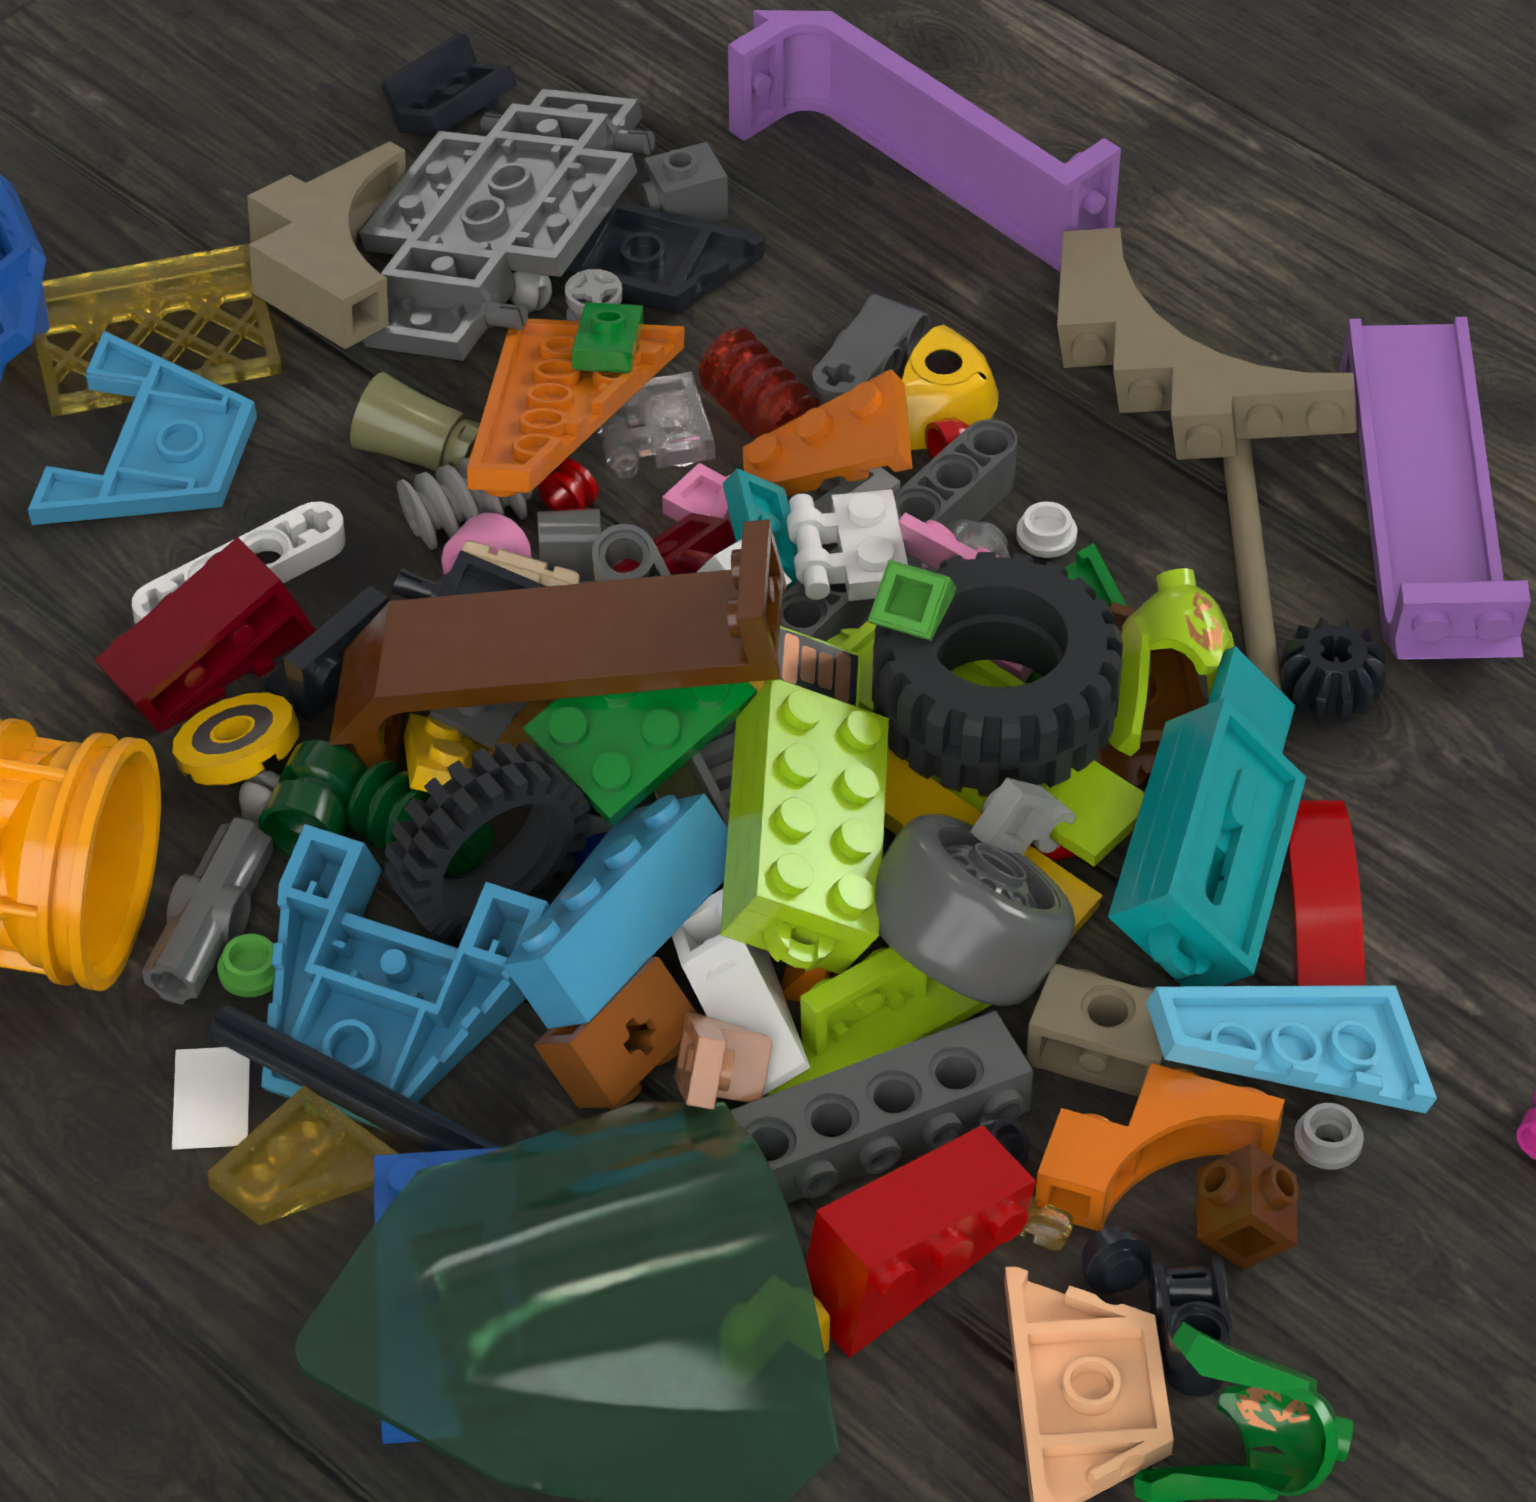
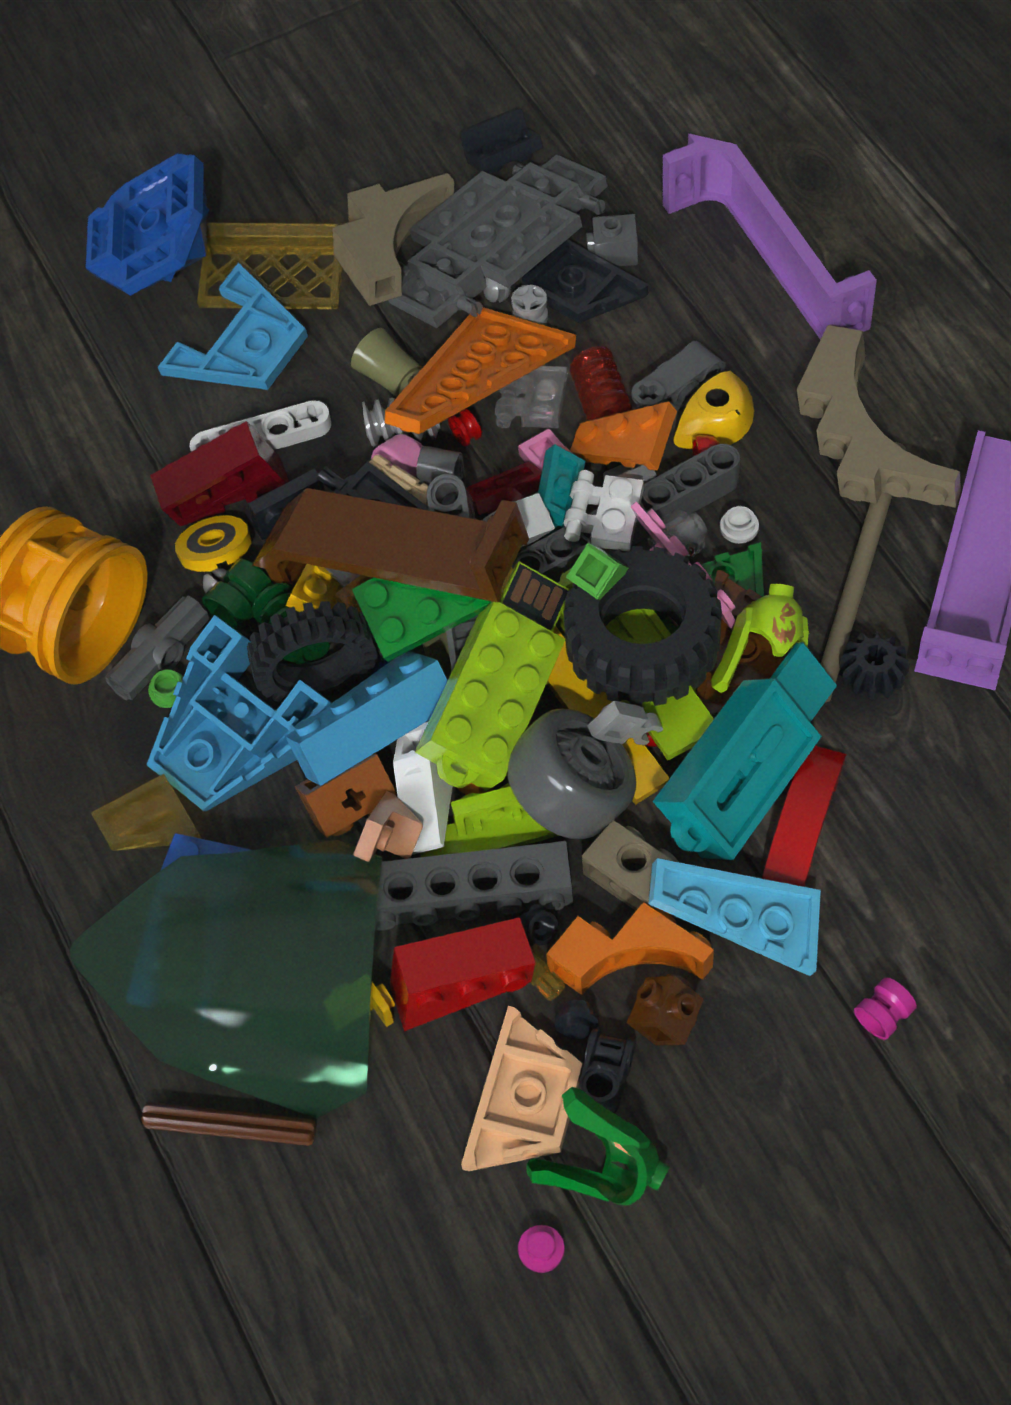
camera: 25 degrees right, 10 degrees up
white sticker [172,1047,250,1150] -> none
black axle [208,1005,502,1152] -> none
green plate [572,302,643,373] -> none
light grey plate [1294,1103,1364,1170] -> none

